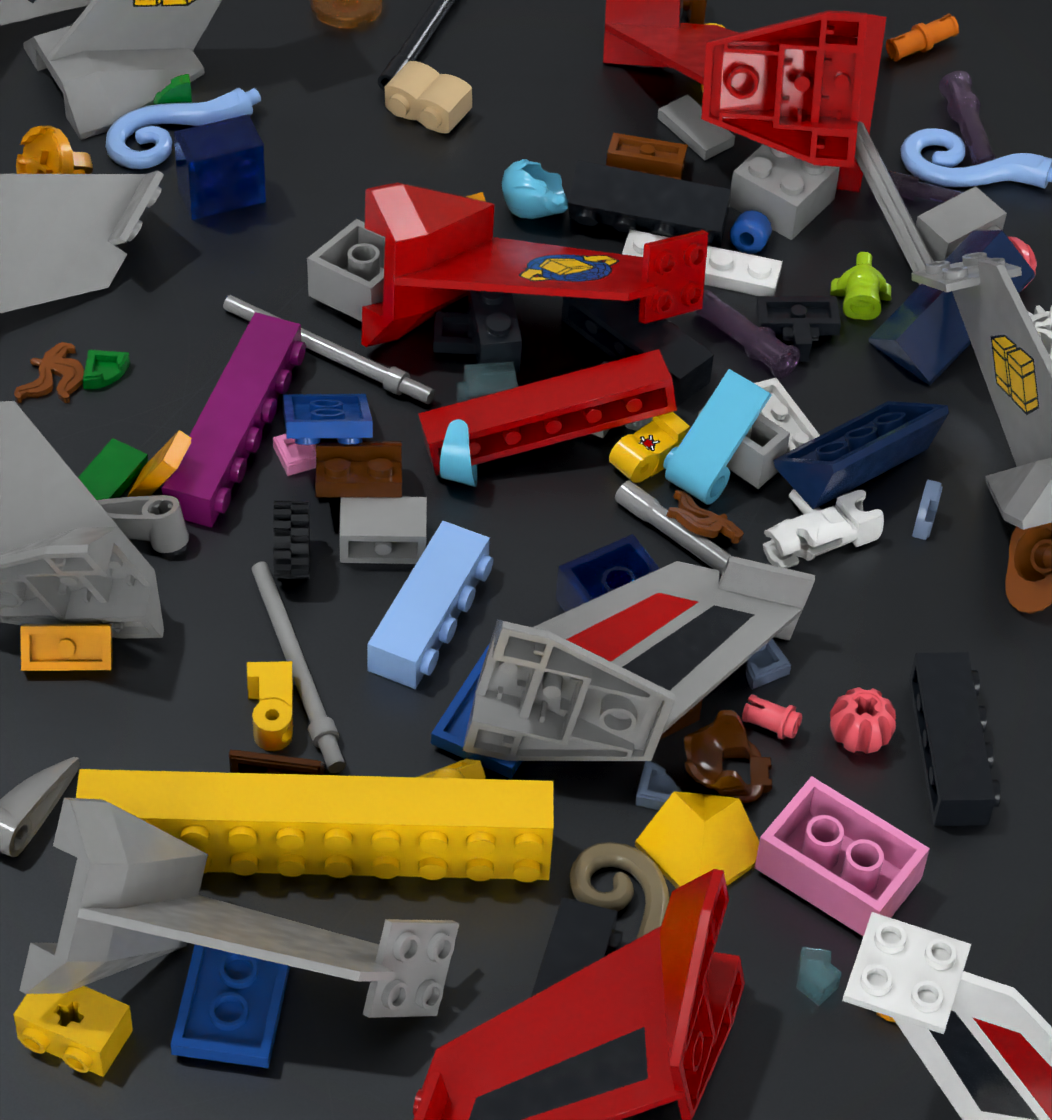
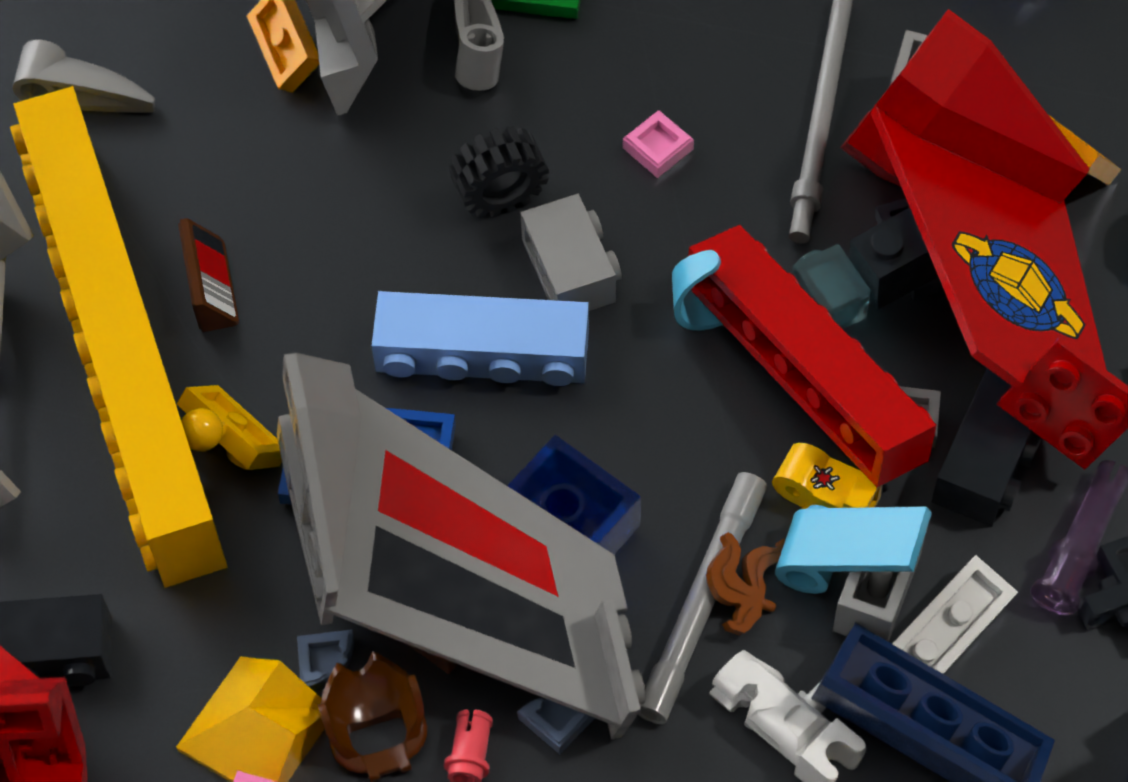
camera: 75 degrees right, 10 degrees up
light orange tile [127,430,192,497] -> none
magenta brick [162,312,306,528] -> none
yellow leg [247,661,293,752] -> none
light grey bar [252,562,346,773] -> none
blue plate [283,394,373,445] -> none
reddish brown brick [316,441,402,497] -> none
dark tan plant [569,842,669,939] -> none

